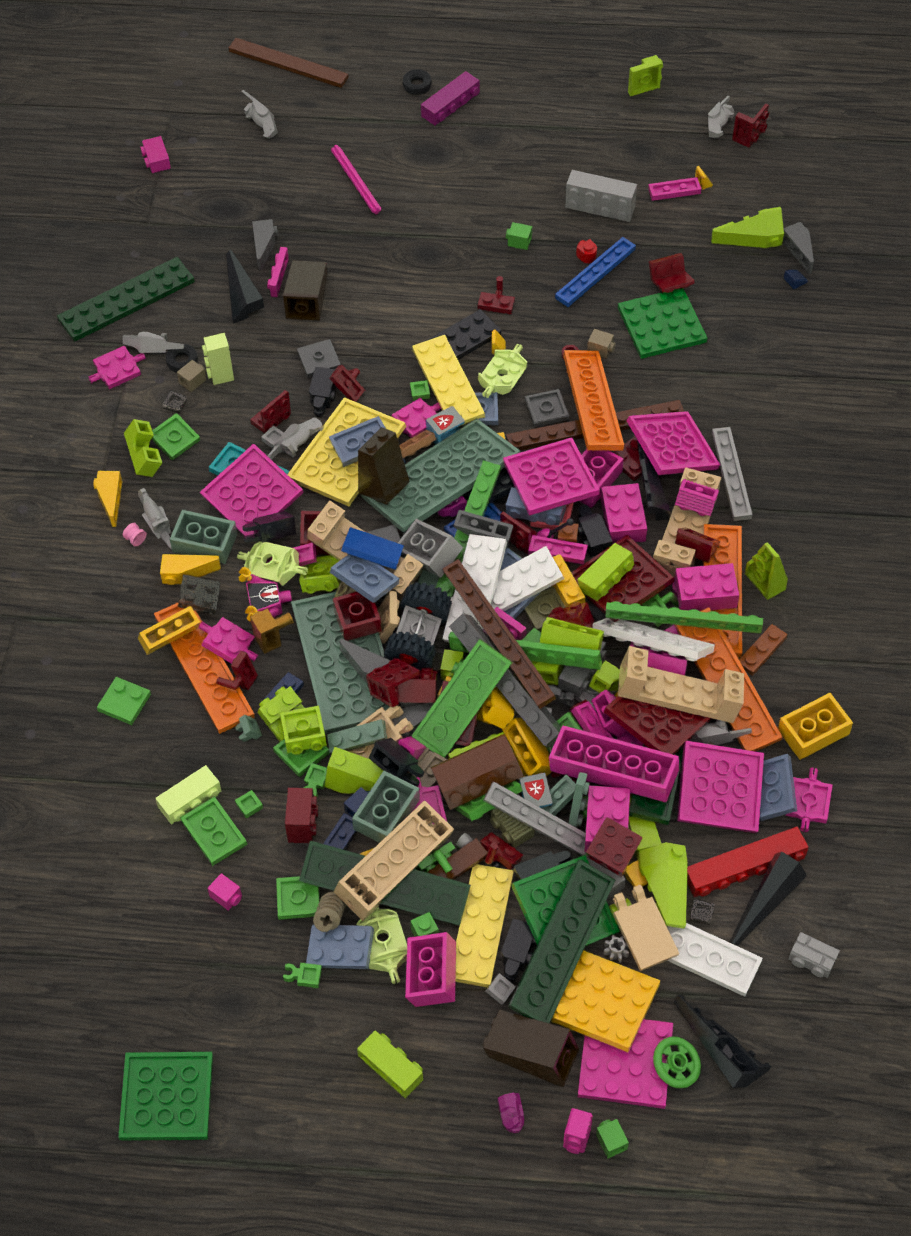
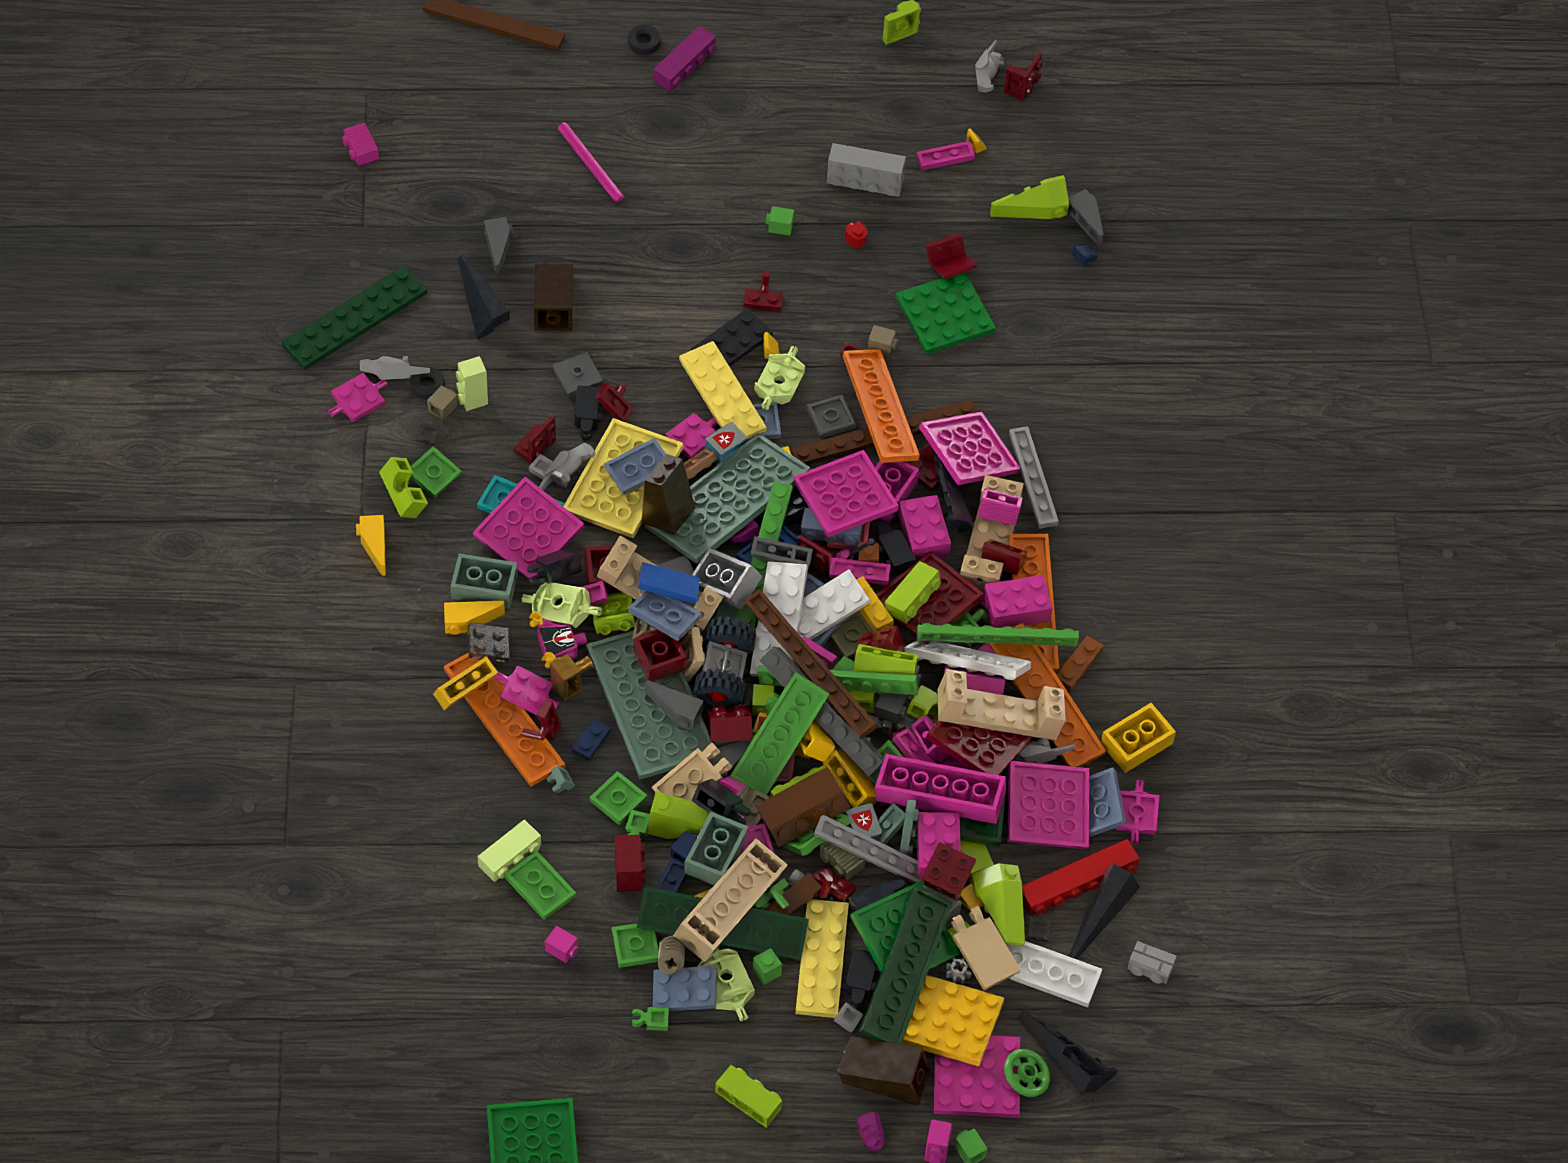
camera: 10 degrees left, 0 degrees up
bright green plate [97,677,151,725] -> none
bright pink wheel [123,523,147,546] -> none
light grey animal [138,488,172,550] -> none
bright green plate [235,790,263,818] -> none
light grey animal [242,90,278,139] -> none
lime plate [257,686,304,742] -> none
dark pink plate [267,247,289,297] -> none
lime plate [280,706,327,755] -> none
sand green plate [327,719,387,754] -> none
dark red bracket [366,659,420,708] -> none
dark pink brick [405,932,456,1007] -> none
bright green plate [410,380,430,401] -> none
blue plate [555,237,636,307] -> none
lime wedge [745,542,788,600] -> none

